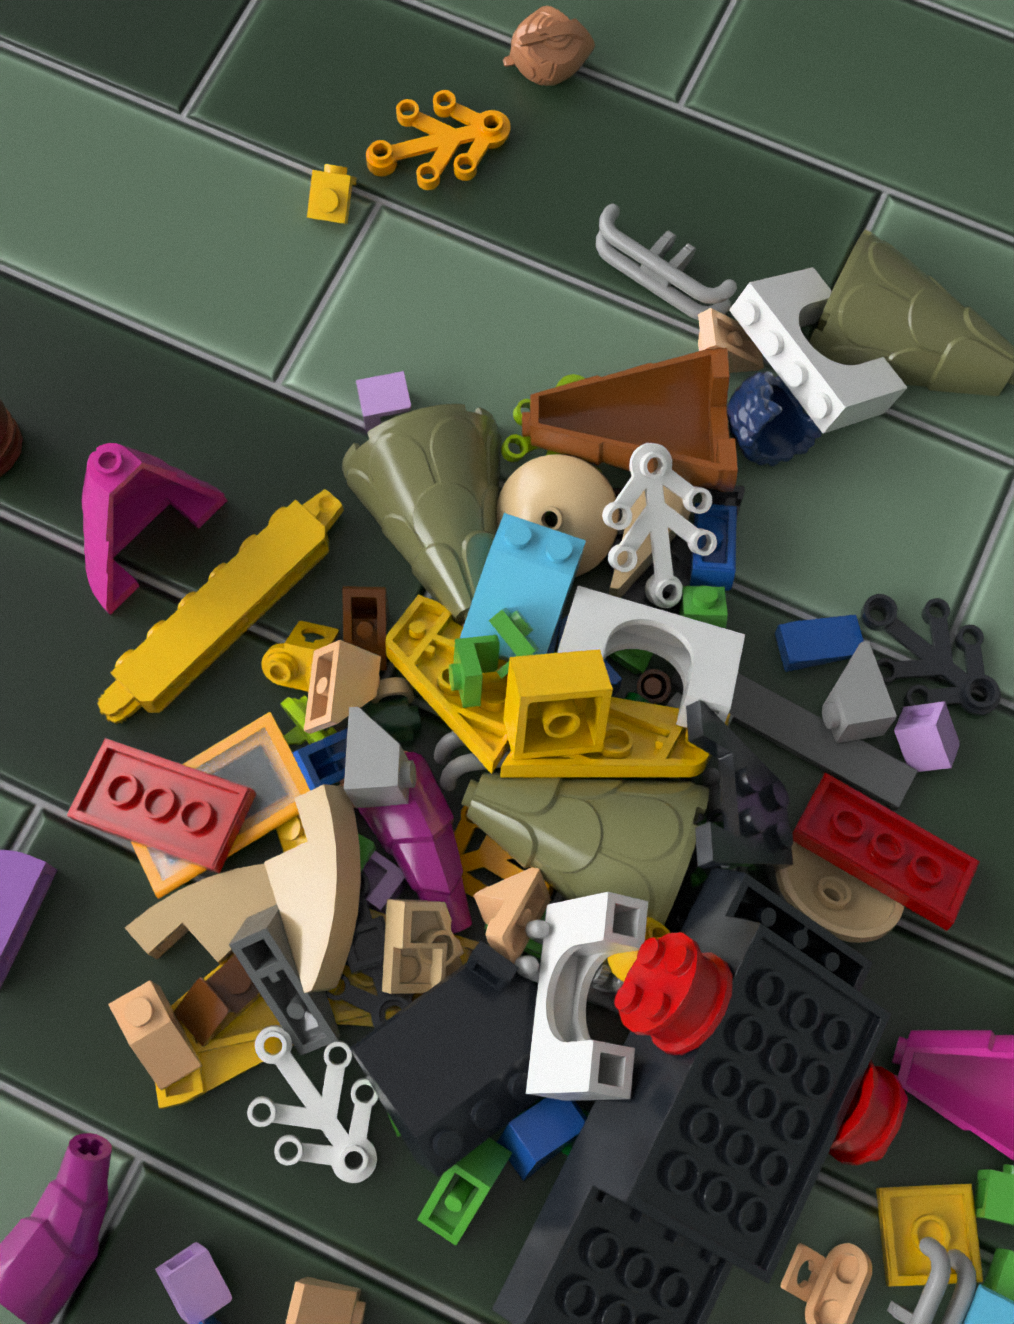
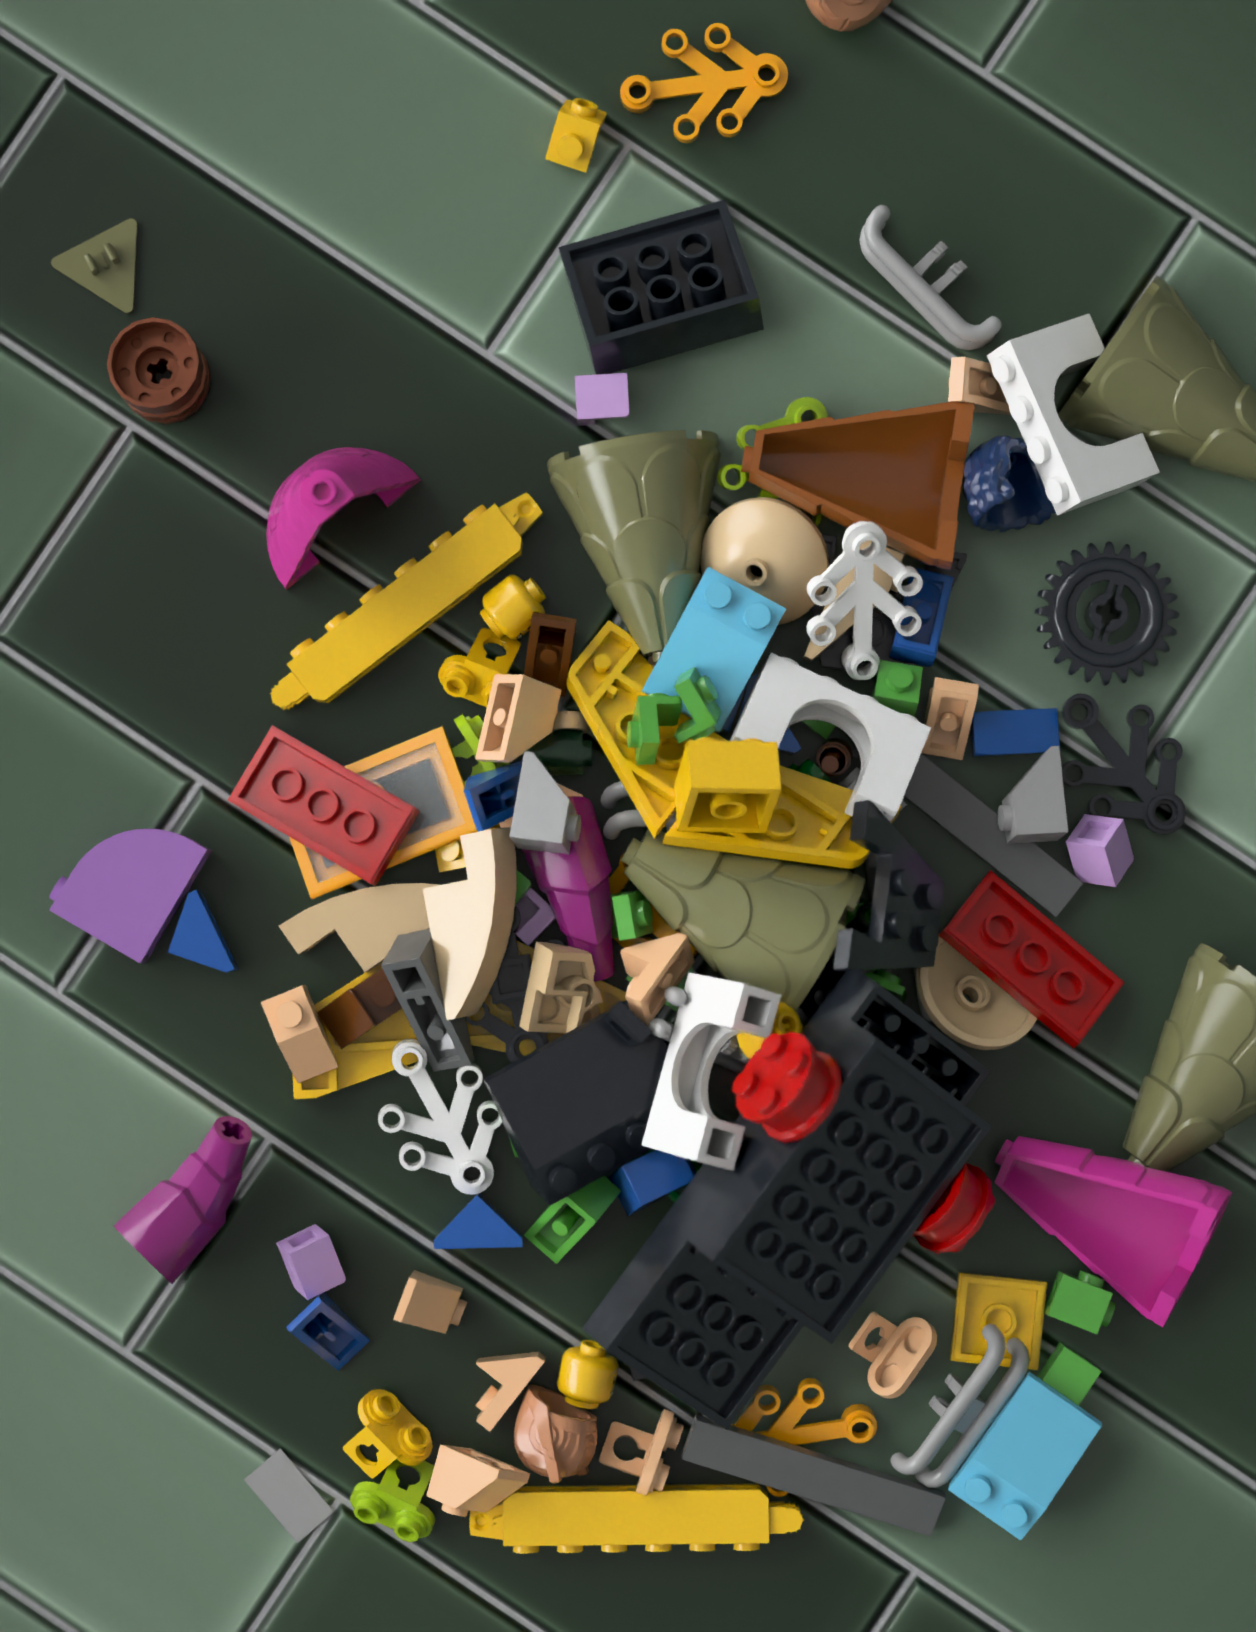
camera: 10 degrees right, 15 degrees up
none -> blue slope [168,890,239,973]
none -> blue slope [434,1193,524,1249]
none -> yellow head [480,575,546,640]
none -> black slope [558,200,764,375]
none -> bright green bracket [611,890,654,941]
none -> light nougat slope [921,677,979,760]
none -> black gear [1034,541,1180,686]

